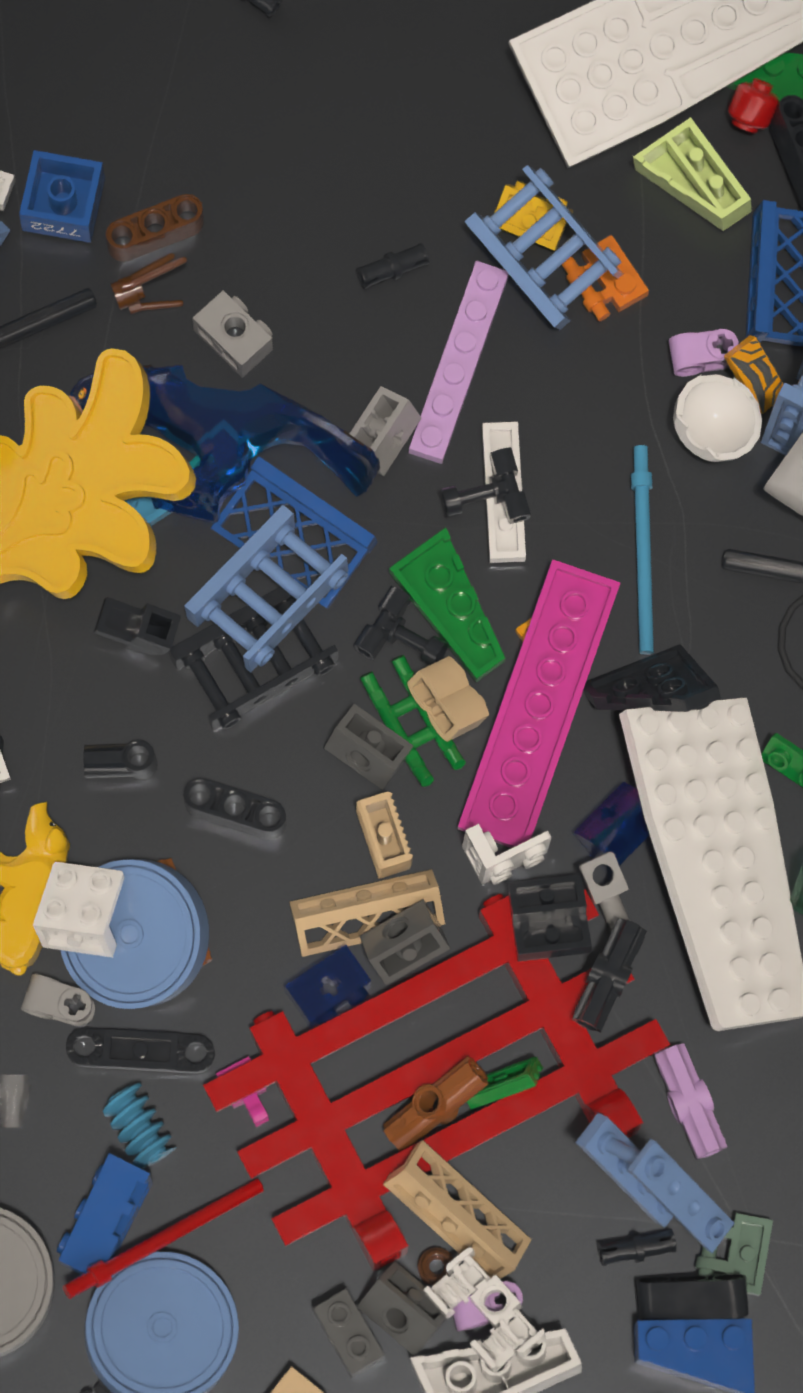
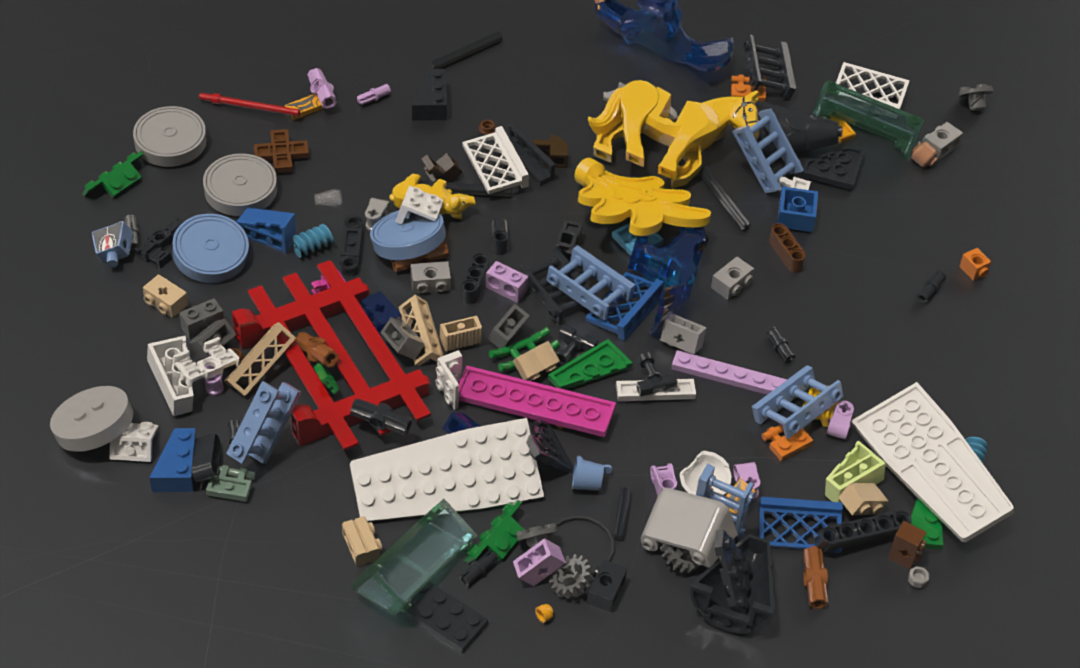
camera: 90 degrees right, 25 degrees down
red bar [63,1178,264,1299] -> none
reddish brown plant [111,253,187,314] -> none
black slope [508,874,592,962] -> none
light grey bracket [580,851,631,932] -> none
dark azure bar [631,445,654,655] -> none
lavender piece [654,1043,727,1160] -> none
red head [728,78,779,133] -> none
none -> light grey brick [411,261,451,293]
none -> lavender brick [486,261,528,303]
none -> medium blue hat [572,455,612,491]
none -> lavender piece [650,463,677,496]
none -> lavender piece [827,401,854,440]
none -> tan brick [838,483,888,515]

